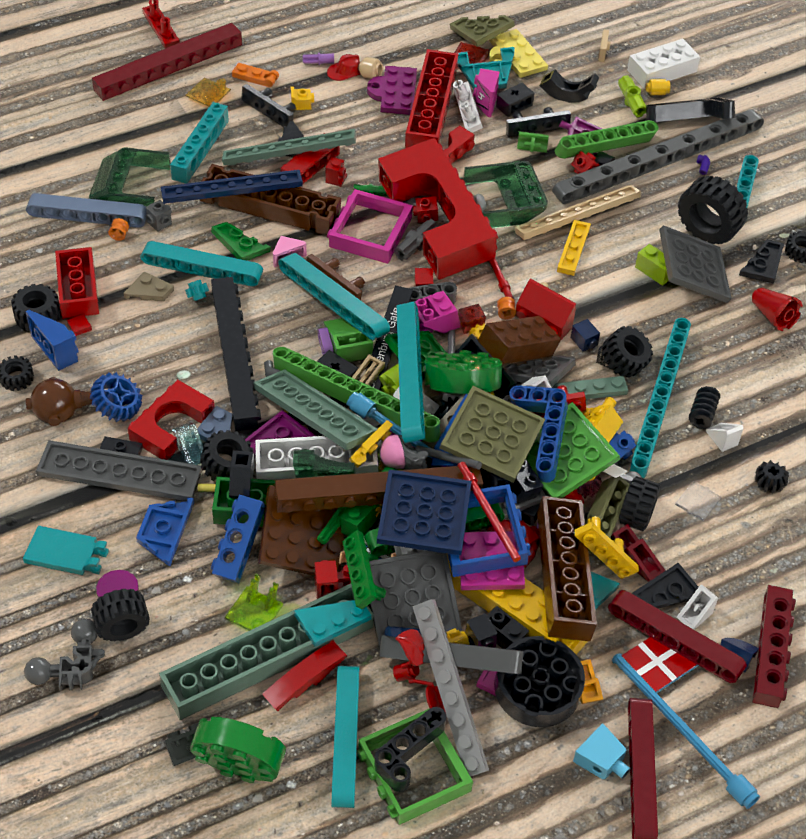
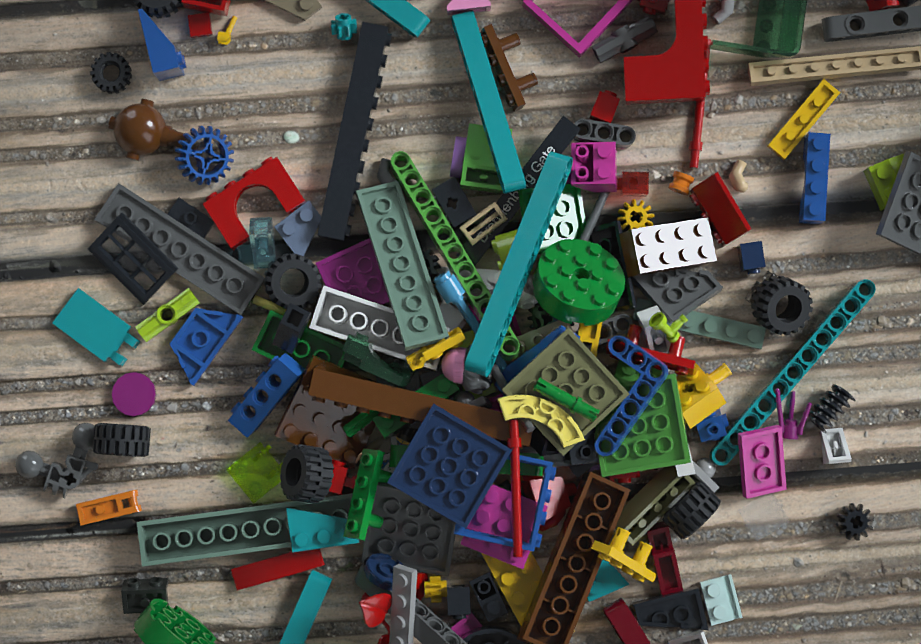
camera: 25 degrees right, 35 degrees up
none -> orange plate [76,490,142,525]
none -> black piece [88,212,179,305]
none -> lime piece [135,288,200,342]
none -> yellow hand [217,16,237,45]
none -> black tyre [280,444,334,503]
none -> light yellow tile [497,394,585,448]
none -> green pin [533,377,600,423]
none -> lime piece [649,312,688,343]
none -> light aqua plate [699,574,743,626]
none -> dark pink plate [738,425,787,499]
none -> magenta plant [775,388,812,440]
none -> blue arch [799,132,831,224]

